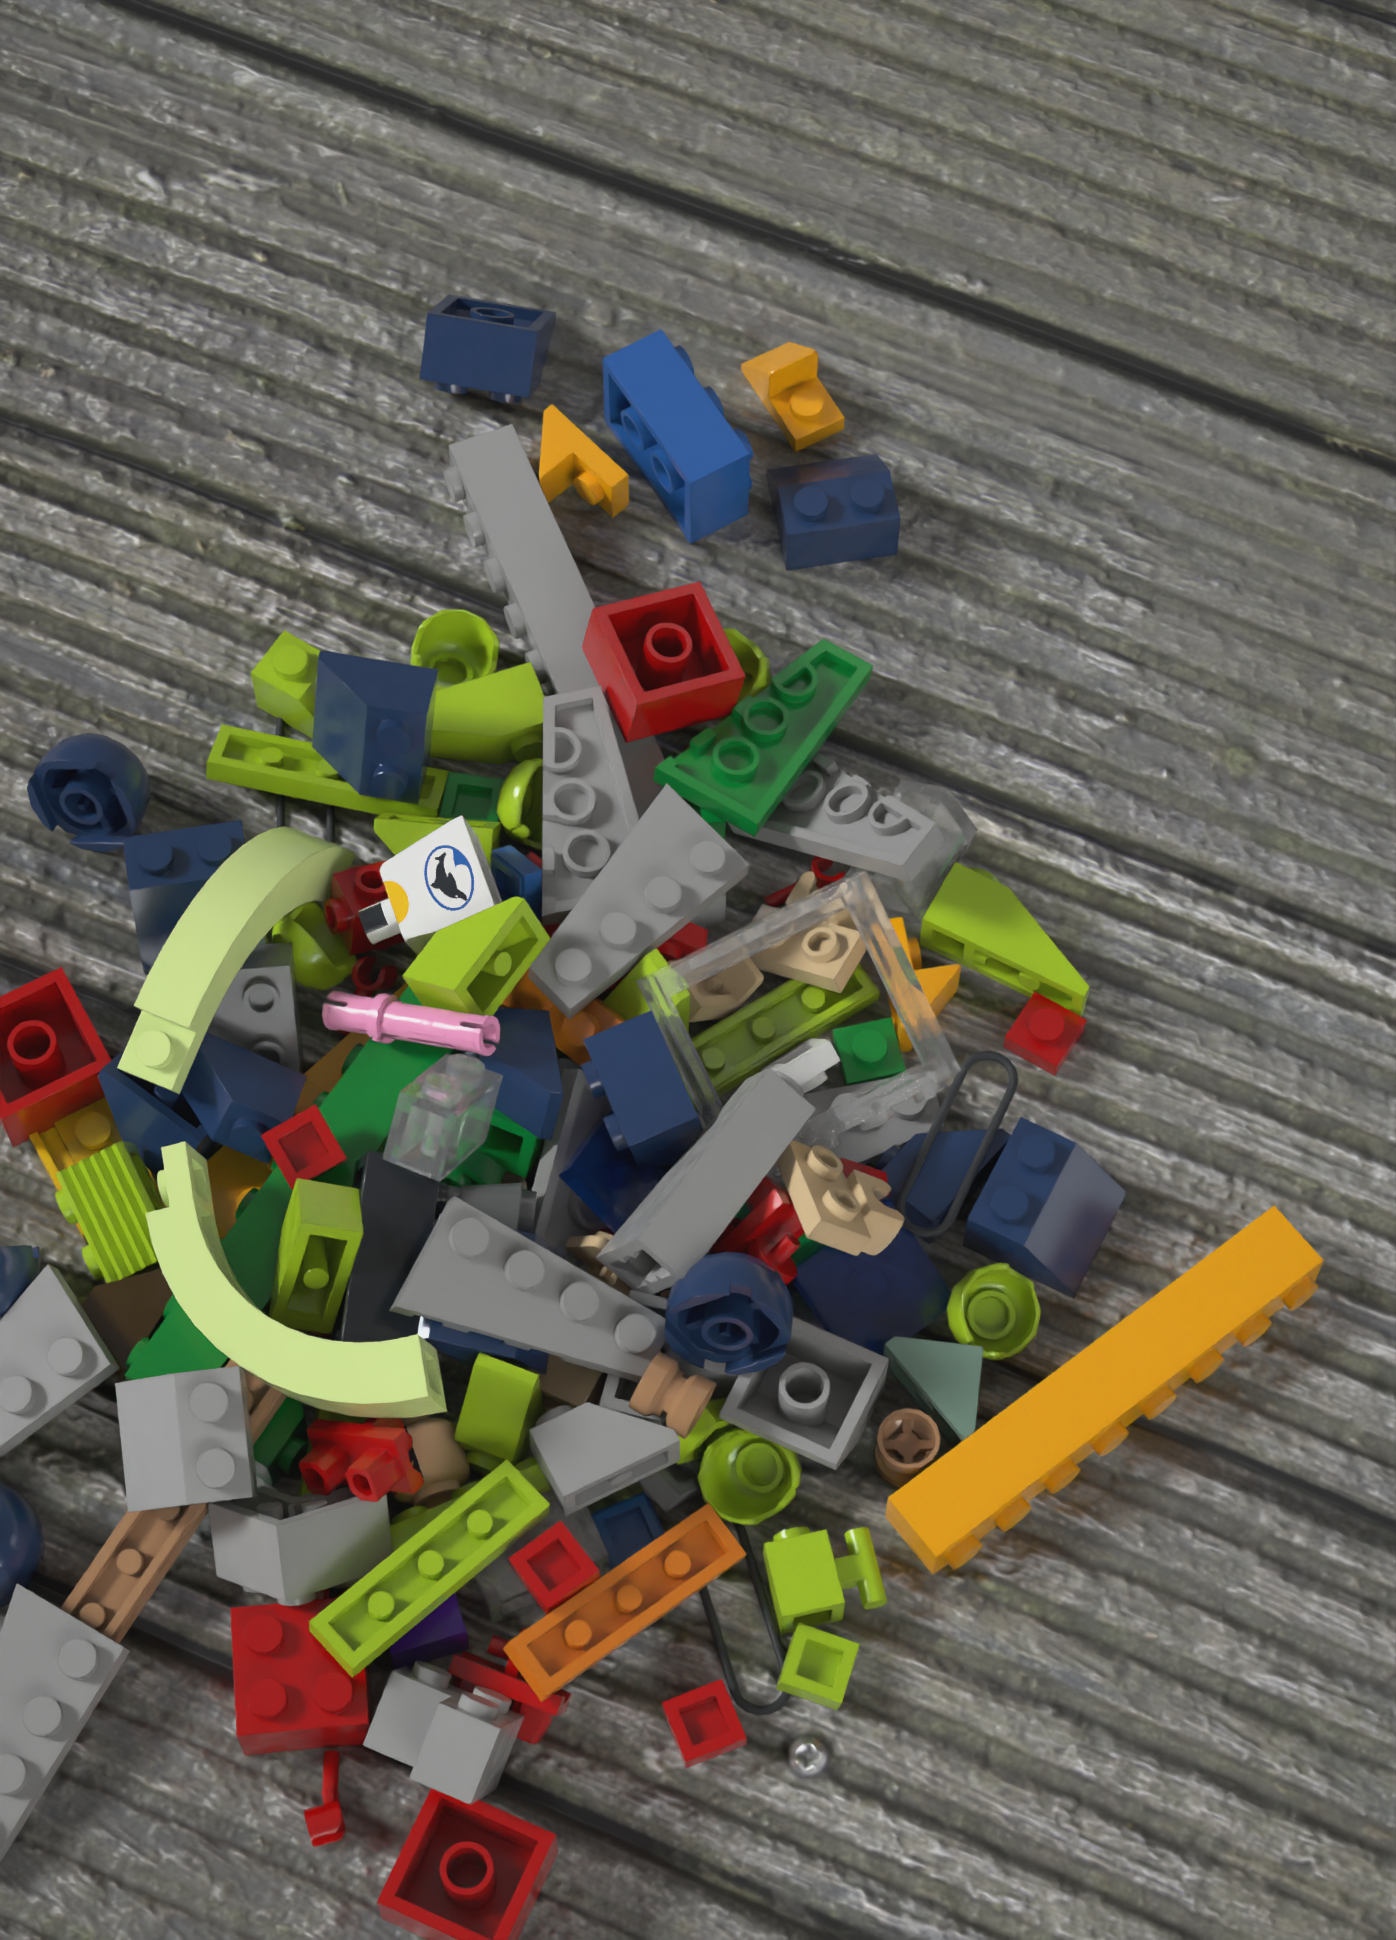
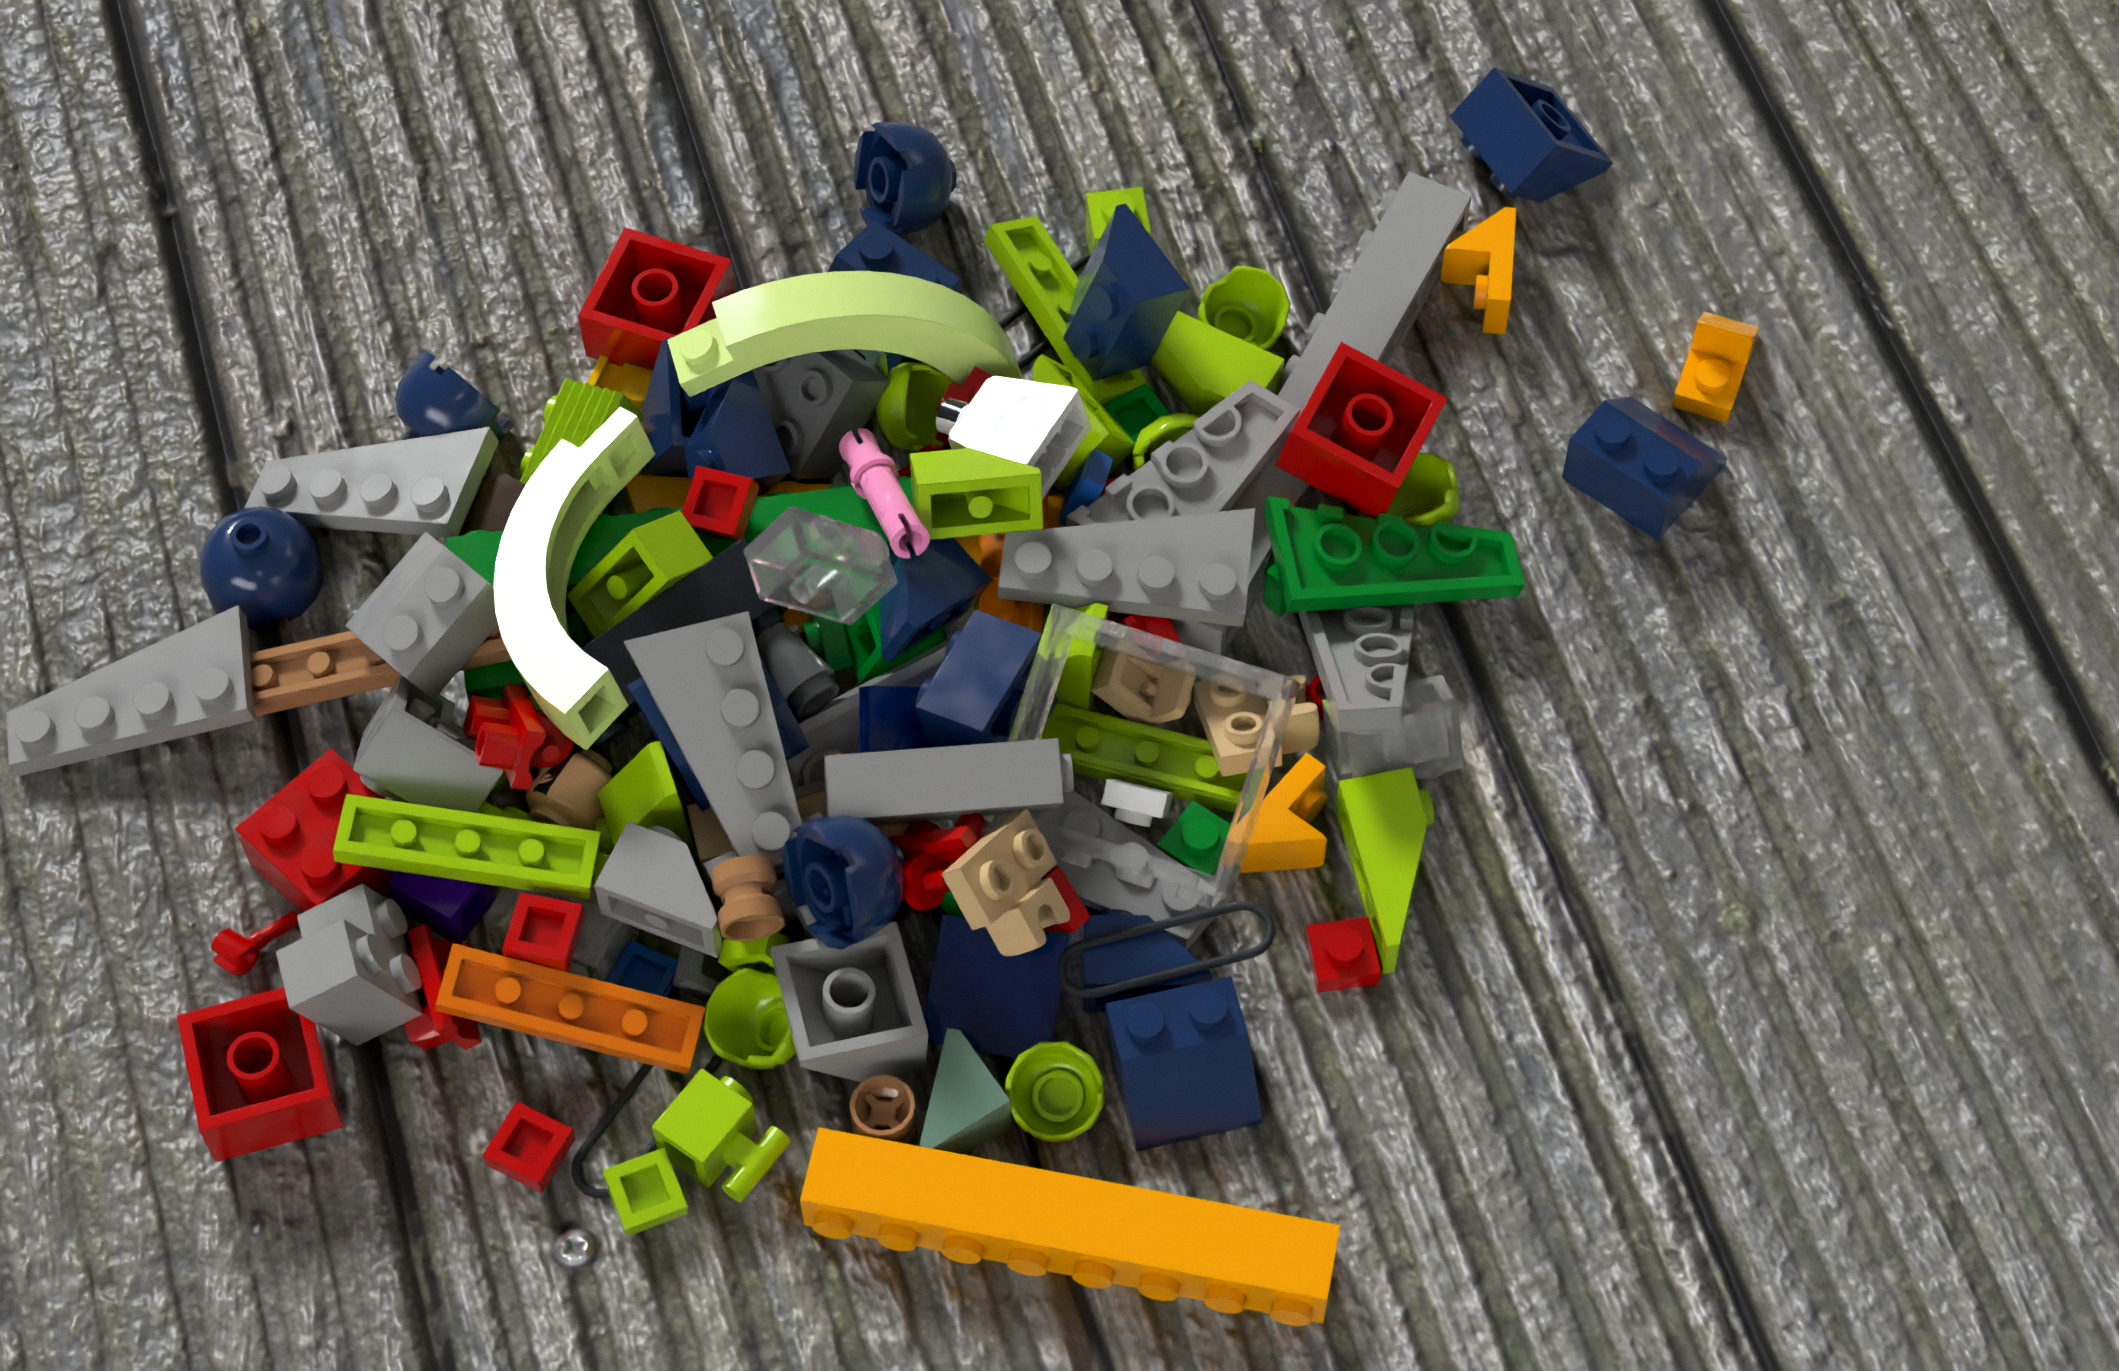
camera: 50 degrees right, 5 degrees down
blue brick [603,329,753,544] -> none

